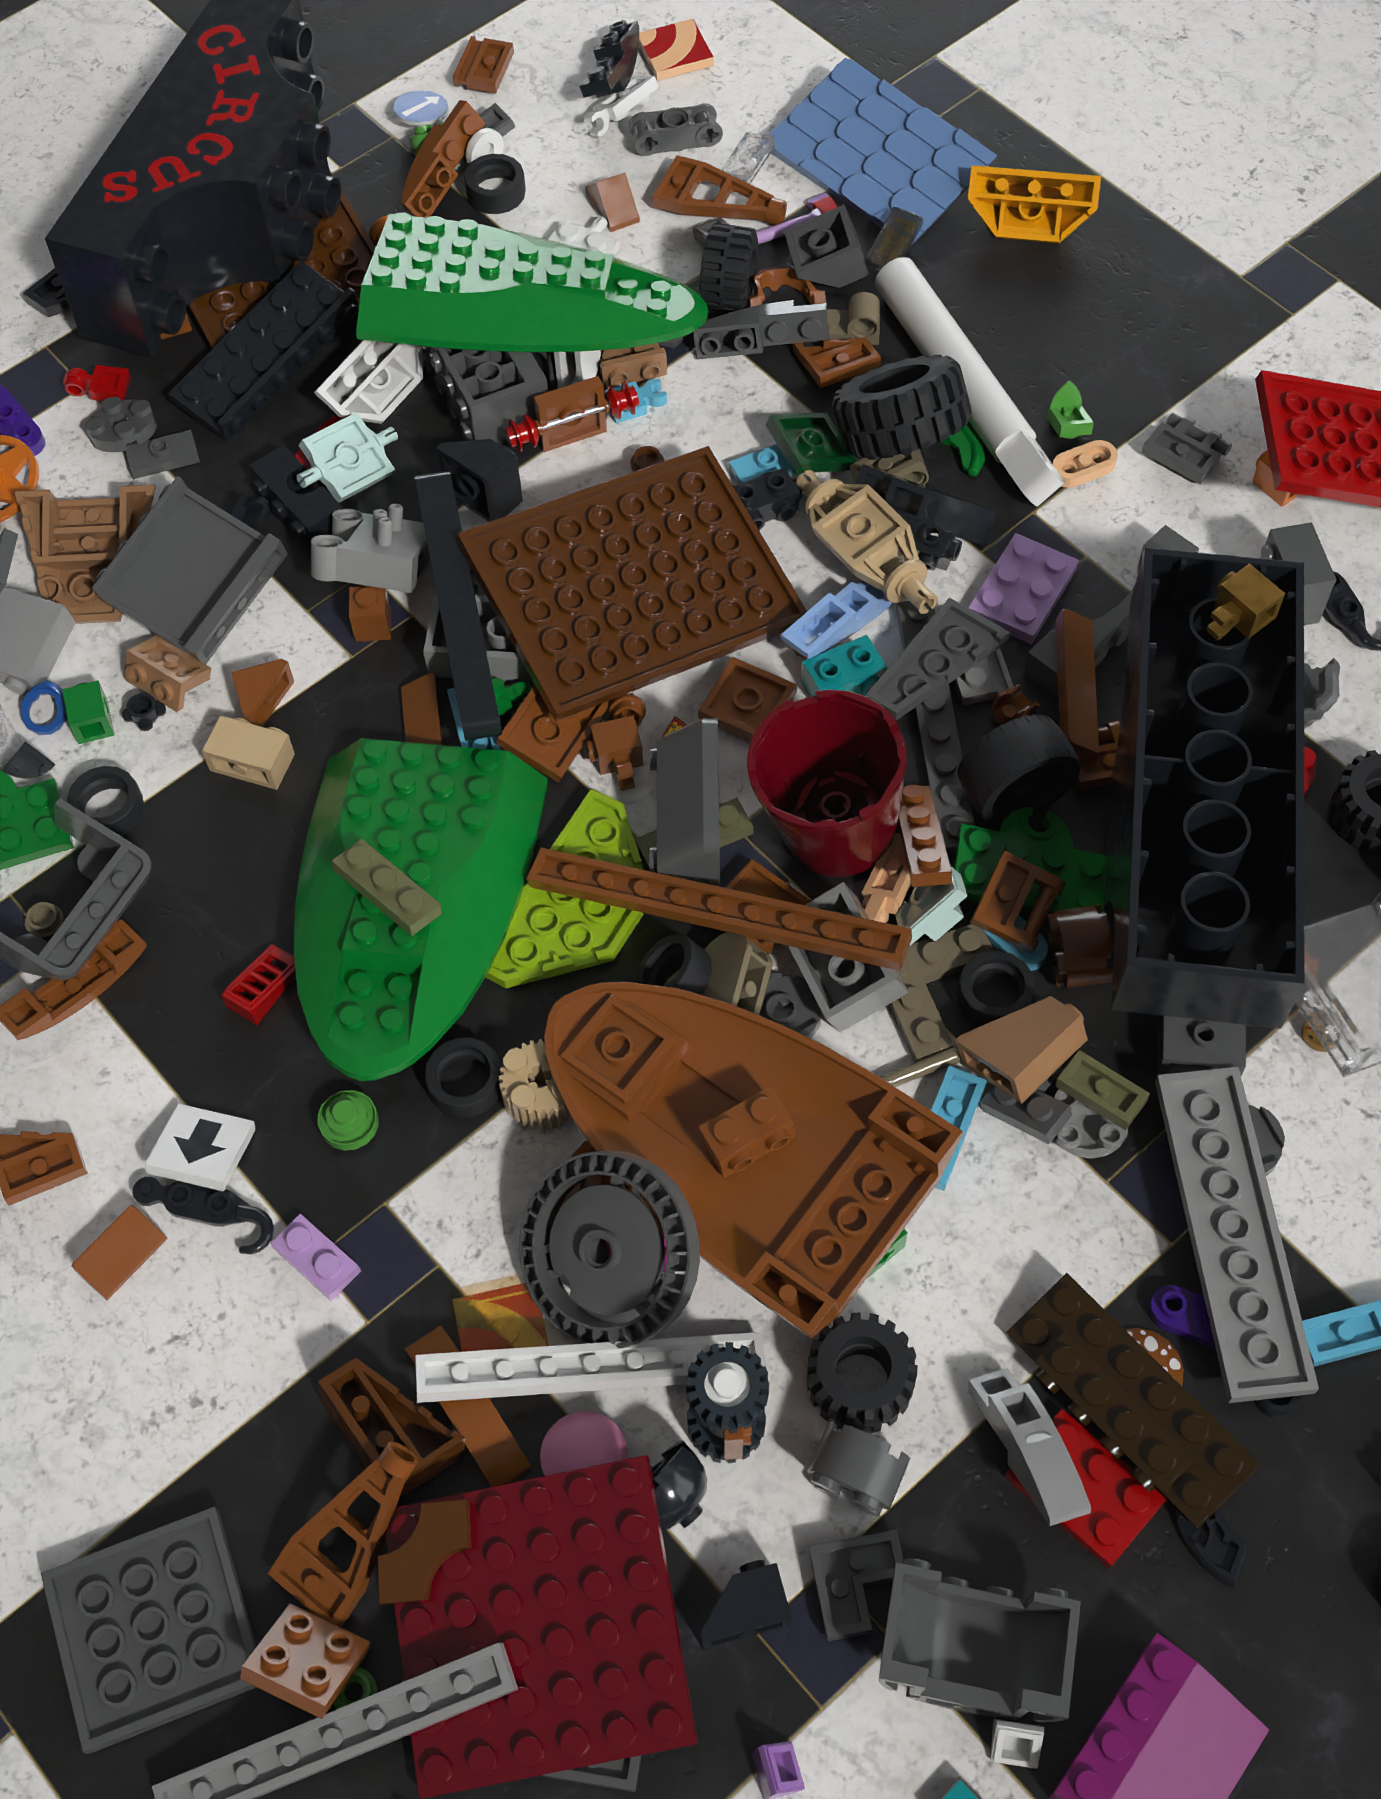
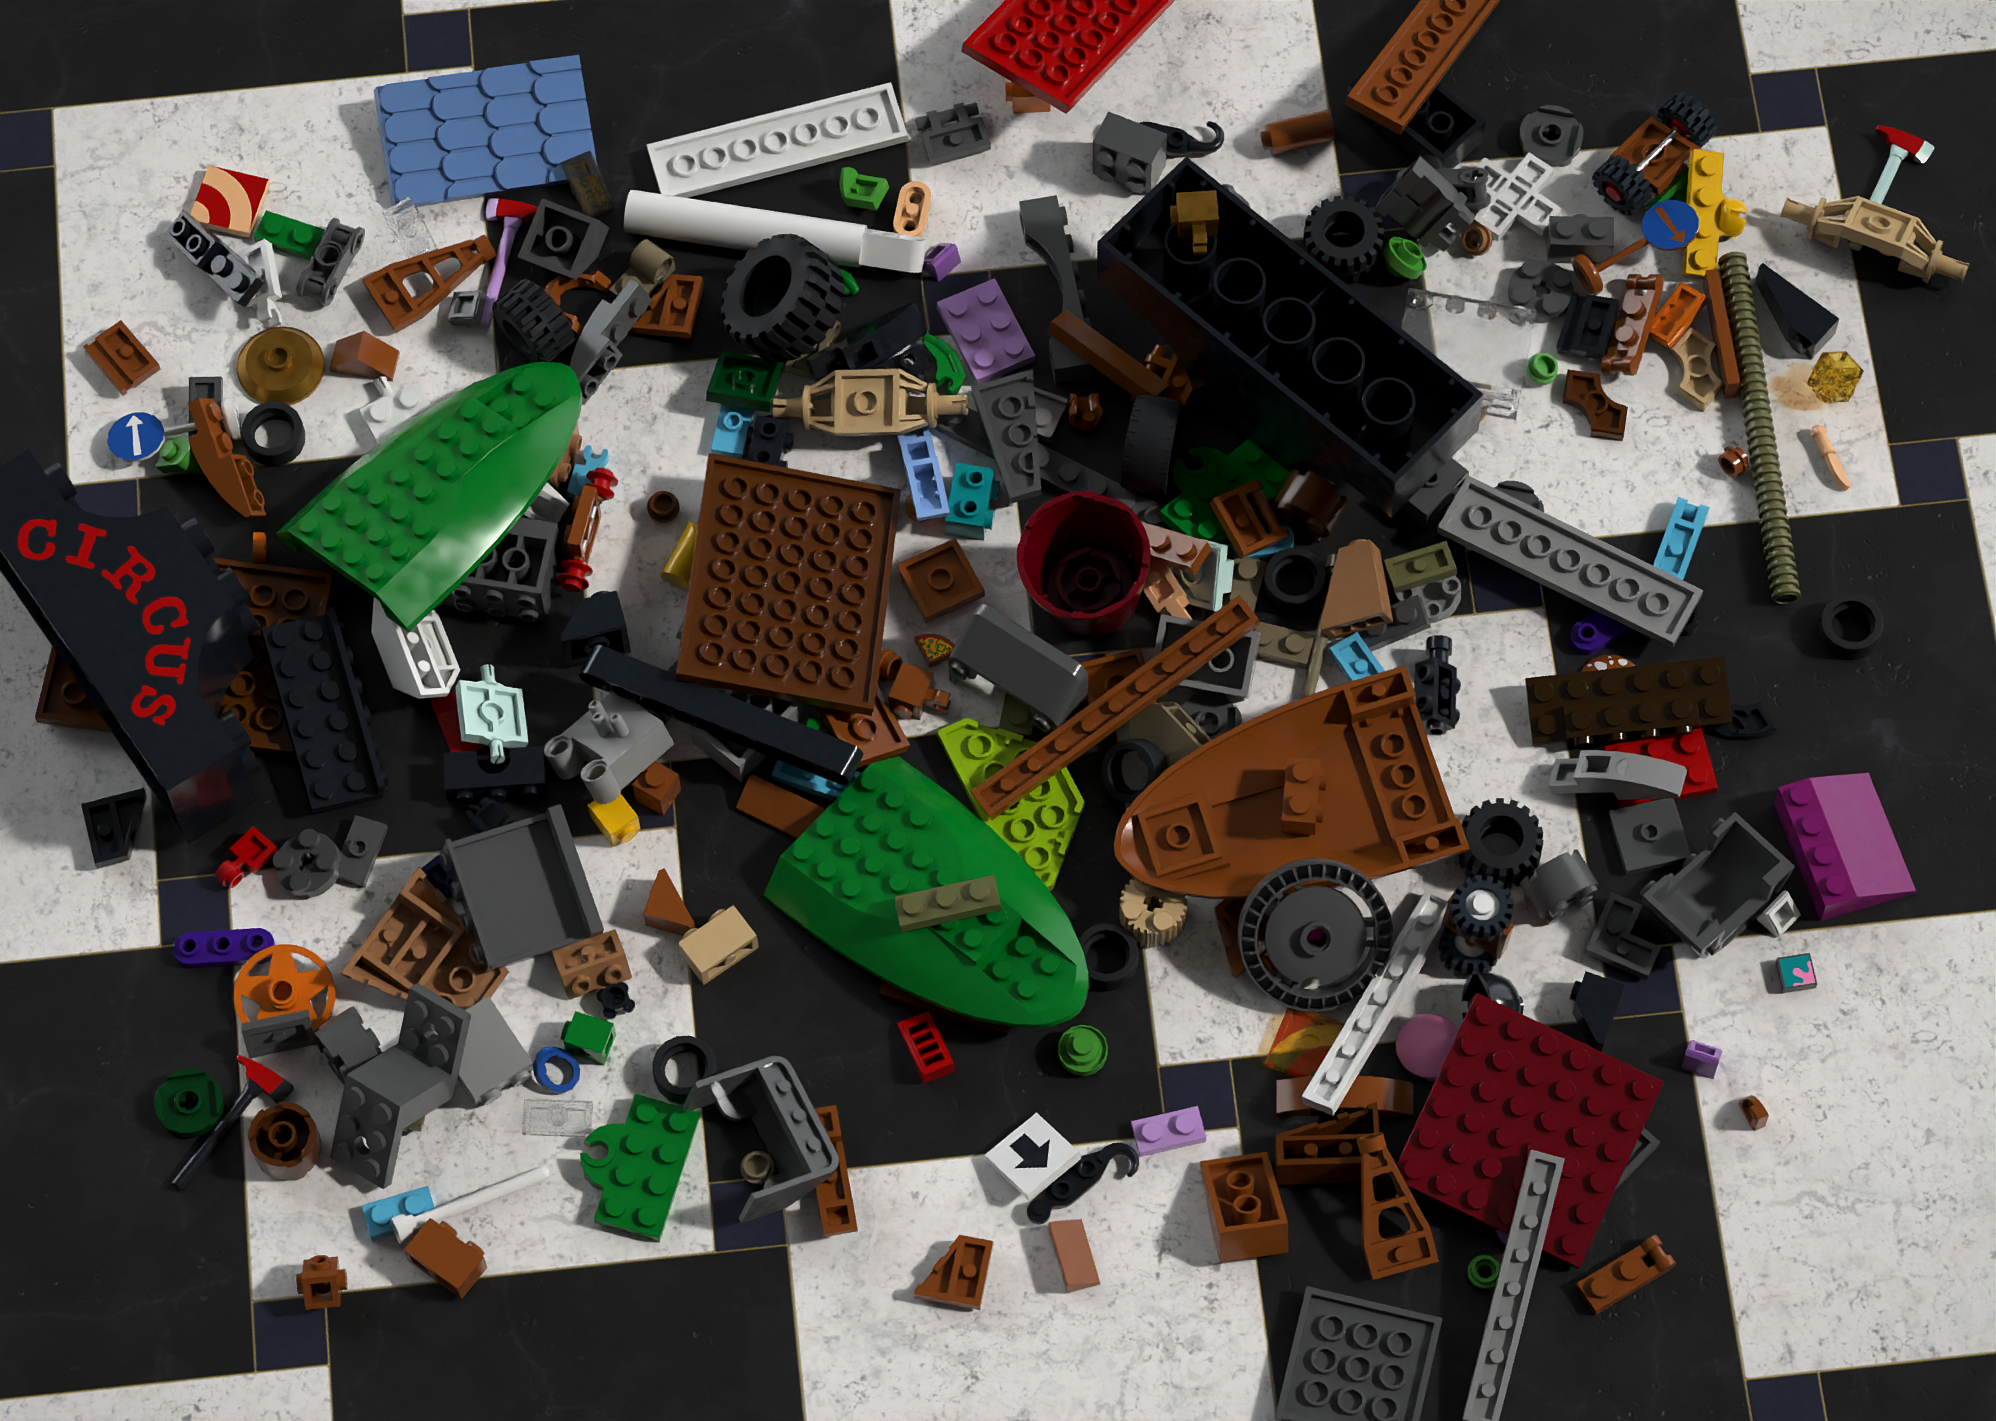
camera: 55 degrees left, 5 degrees up
black tile [2,741,56,779] -> none
dark orange plate [240,1604,370,1719] -> none
reddish brown tile [378,1499,471,1605] -> none
light orange wedge [968,165,1101,244] -> none
none -> pearl gold piece [237,326,325,405]
none -> green plate [253,210,325,260]
none -> yellow brick [588,793,640,847]
none -> white plate [647,82,908,198]
none -> green piece [922,334,966,395]
none -> medium lavender slope [923,243,961,282]
none -> dark orange slope [1200,1152,1288,1262]
none -> black brick [1414,635,1461,736]
none -> dark grey plate [1608,798,1691,876]

